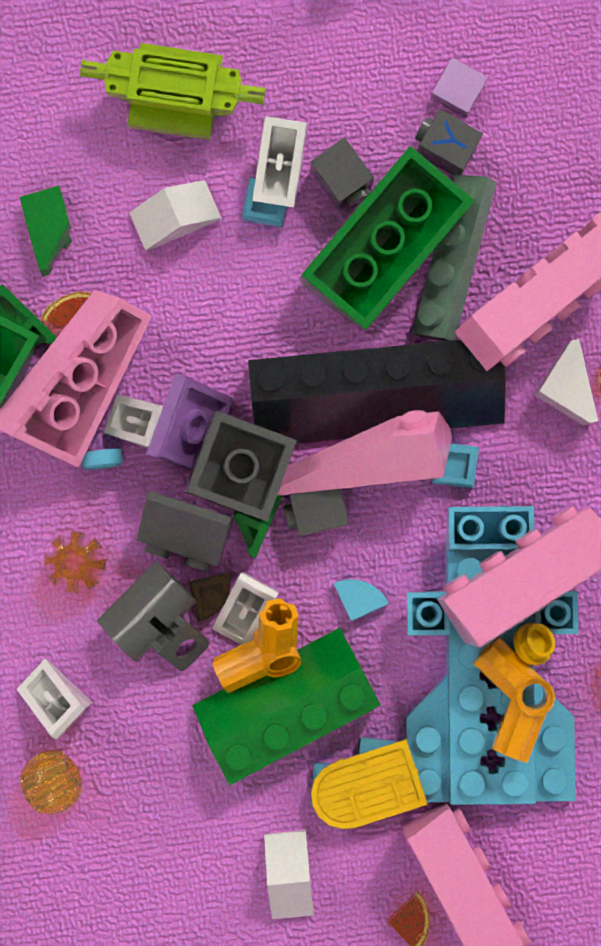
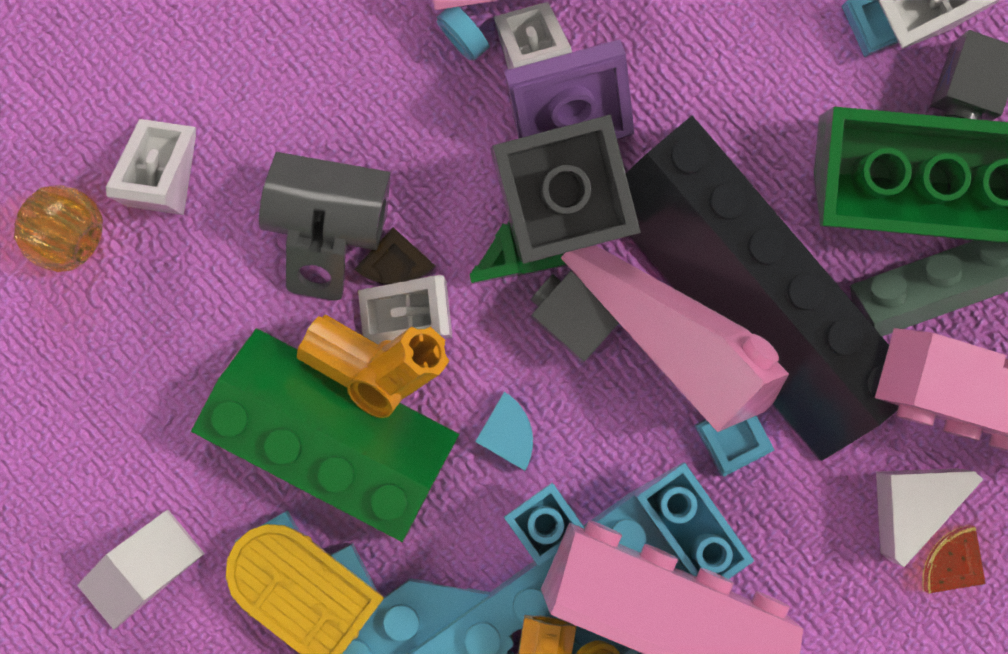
camera: 55 degrees right, 0 degrees up
piece [44,531,107,594] -> none
dark grey slope [137,491,234,572] -> none

